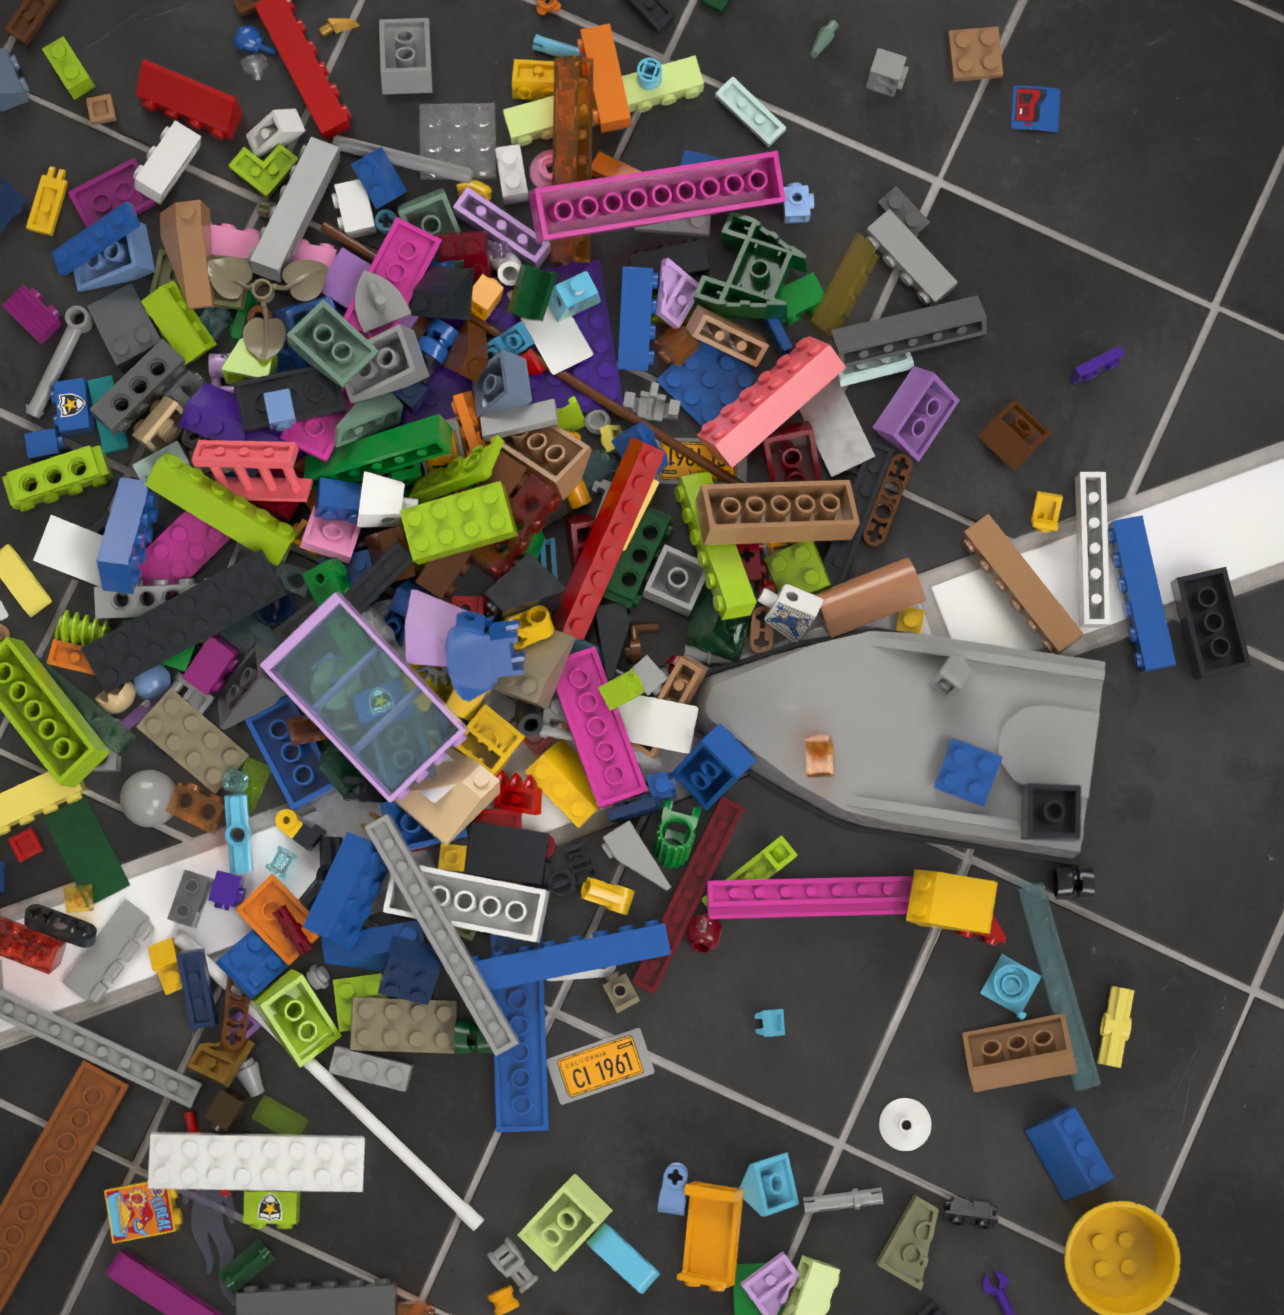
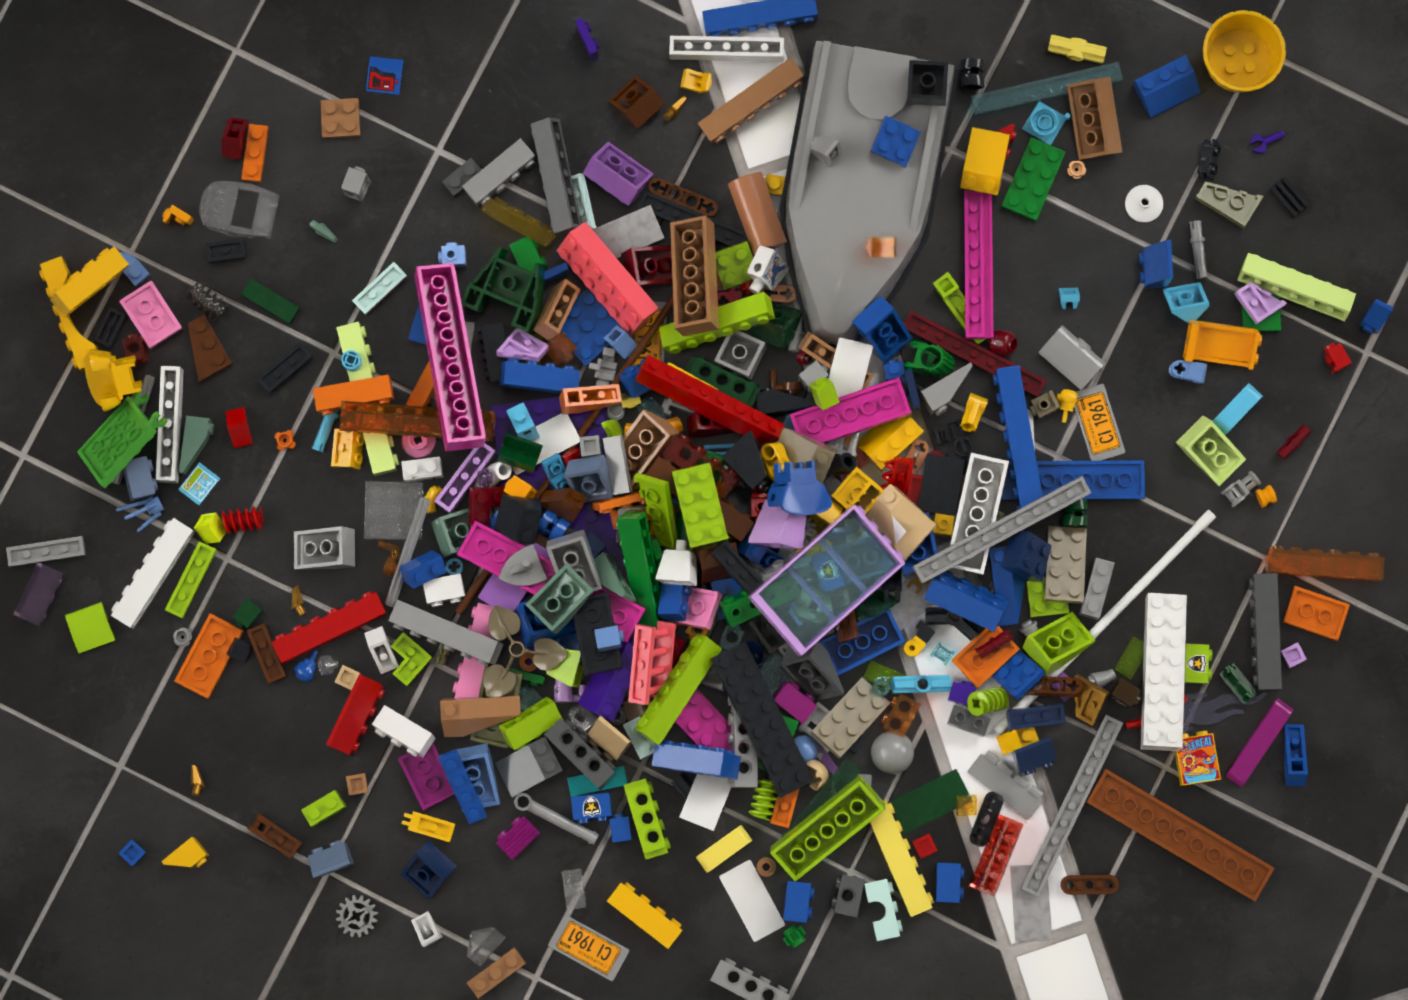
camera: 80 degrees left, 0 degrees up
none -> tan plate [335,665,361,690]
none -> clear orange plate [377,540,400,576]
none -> orange slope [559,384,622,415]
none -> light grey brick [579,435,602,458]
none -> medium blue brick [604,325,637,359]
none -> pearl gold bar [663,96,687,121]
none -> nougat beam [906,440,929,474]
none -> lime piece [967,686,1009,716]
none -> green plate [1001,137,1066,222]
none -> dark blue slope [1011,737,1057,776]
none -> light grey panel [1039,325,1105,390]
none -> yellow piece [1056,389,1078,423]
none -> light nougat plate [1067,161,1086,179]
none -> blue slope [1139,240,1173,289]

